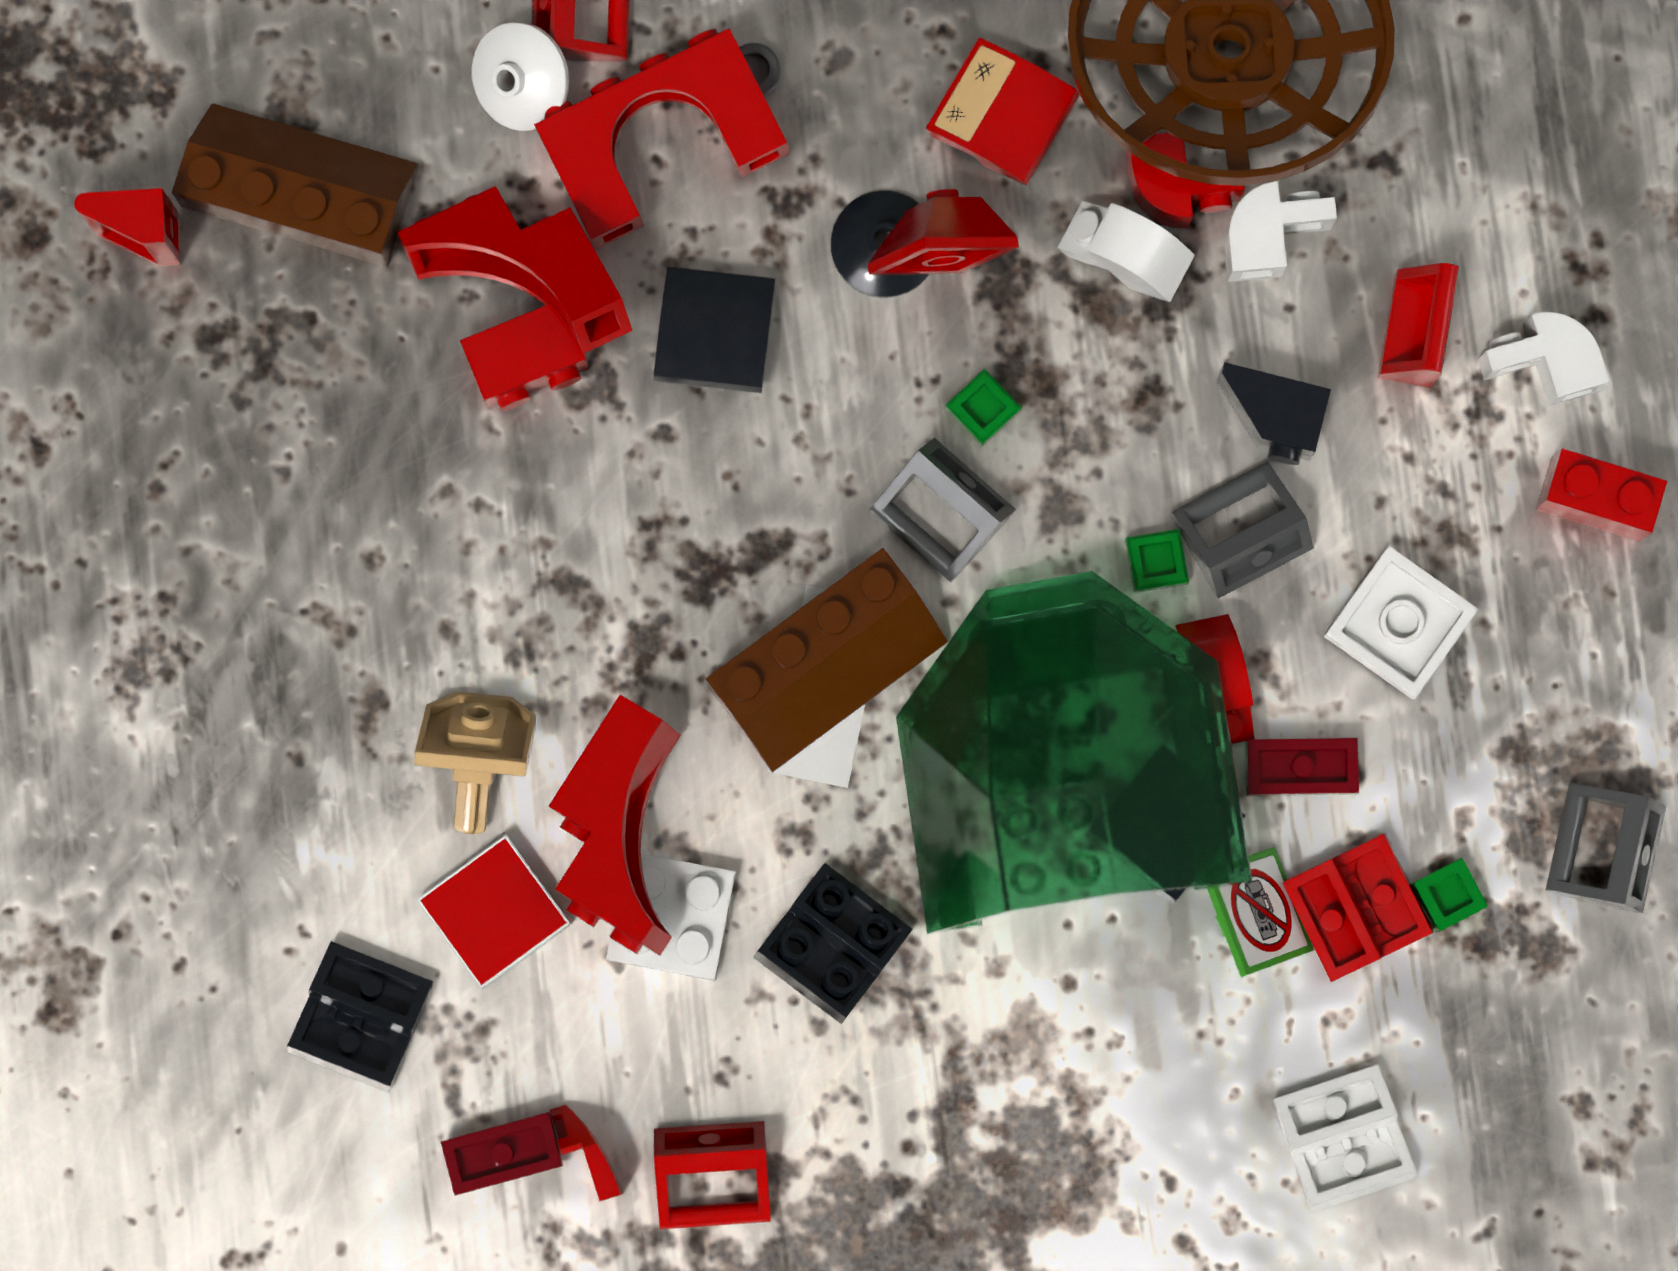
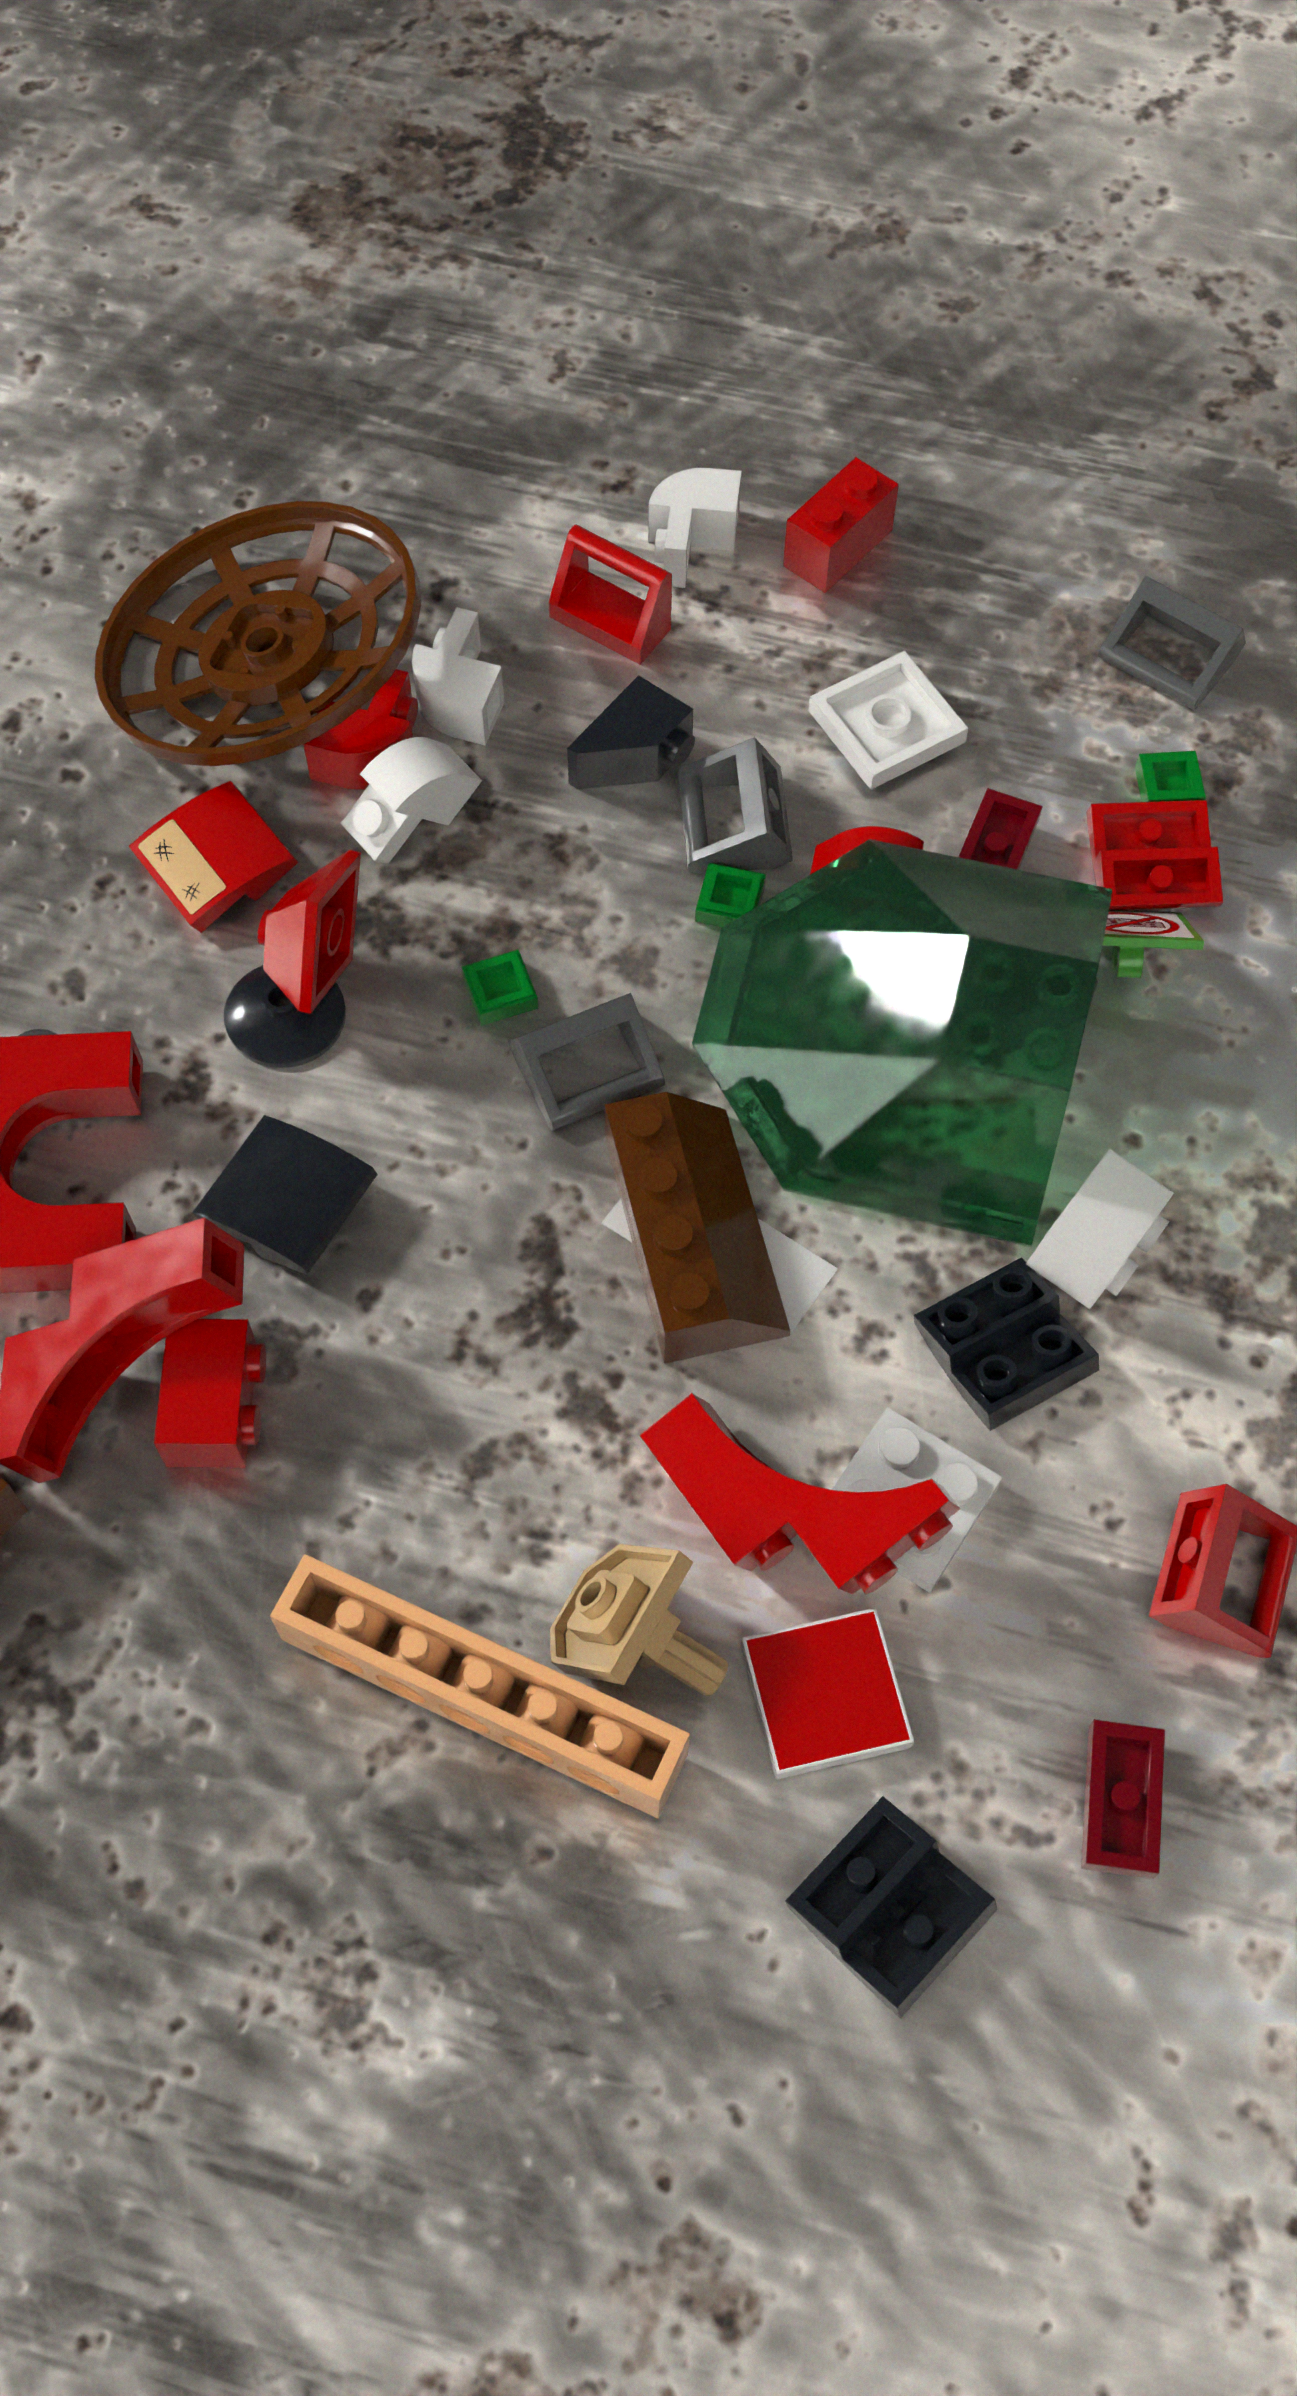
camera: 65 degrees left, 20 degrees down
red slope [550,1105,623,1202] -> none
none -> light nougat brick [270,1554,690,1819]
none -> white brick [1026,1149,1174,1309]

